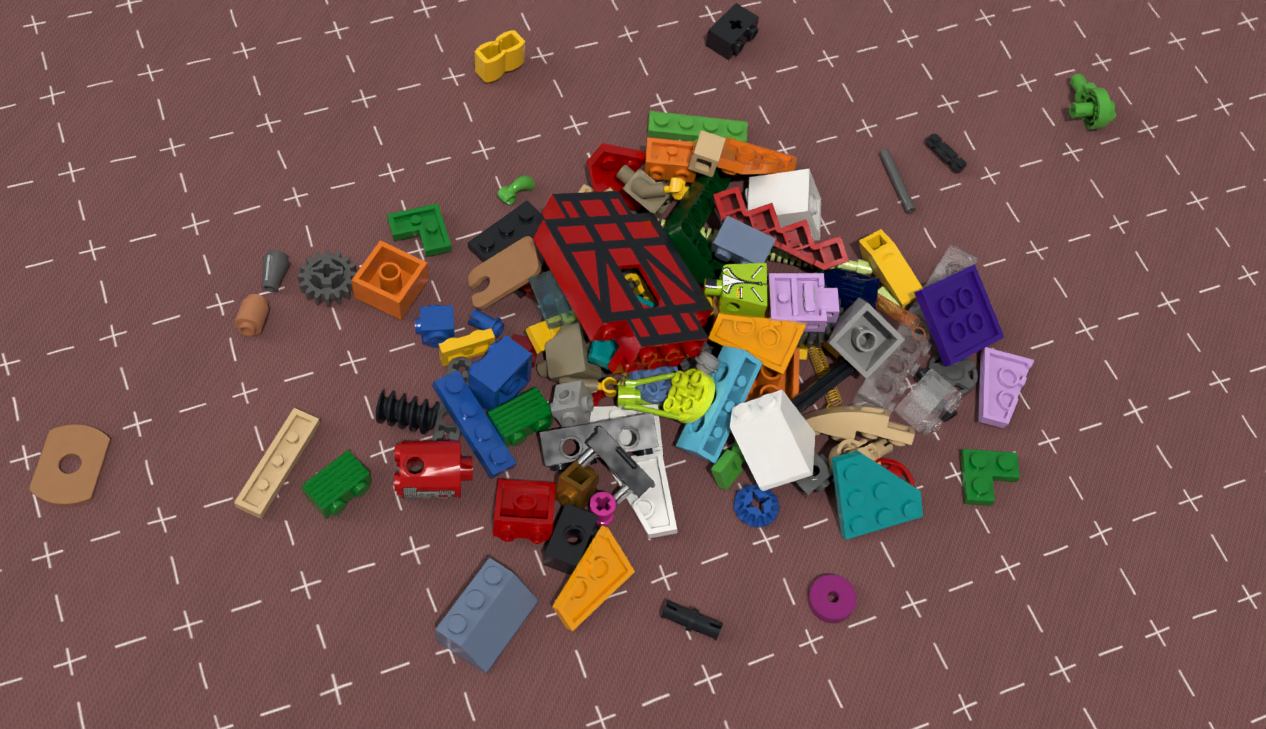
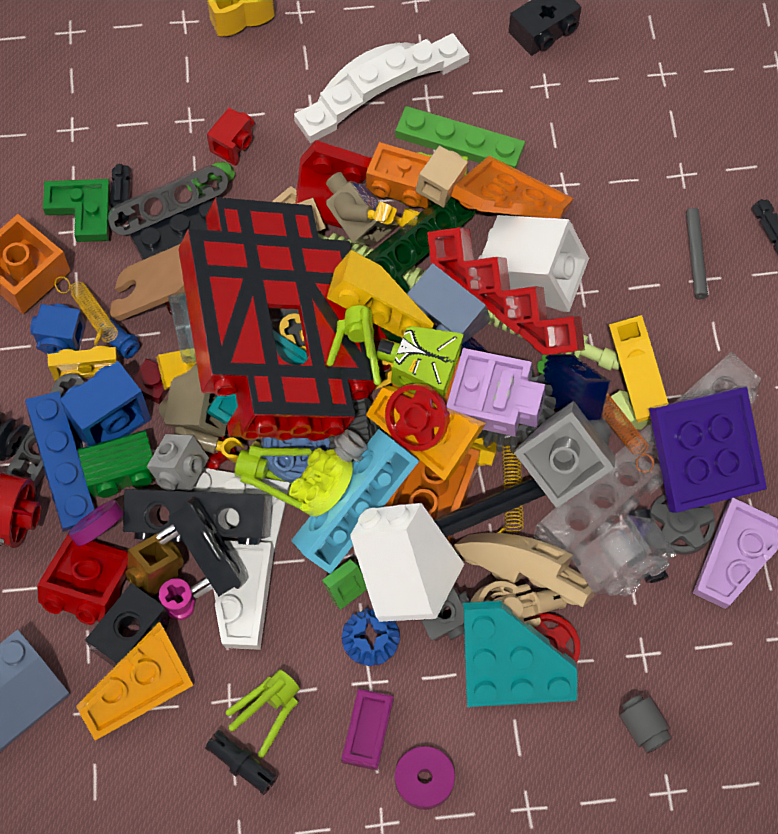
camera: 25 degrees right, 5 degrees up
green plate [960,449,1020,506] -> none
none -> yellow piece [55,276,118,346]
none -> magenta piece [68,500,124,546]
none -> dark grey beam [108,165,228,235]
none -> black axle [110,164,131,224]
none -> red brick [207,107,255,166]
none -> lime plant [225,670,300,758]
none -> white piece [294,33,469,143]
none -> yellow slope [327,250,434,339]
none -> lime plant [327,305,381,386]
none -> magenta tile [341,689,394,771]
none -> red wheel [385,383,450,451]
none -> dark grey brick [620,695,672,754]

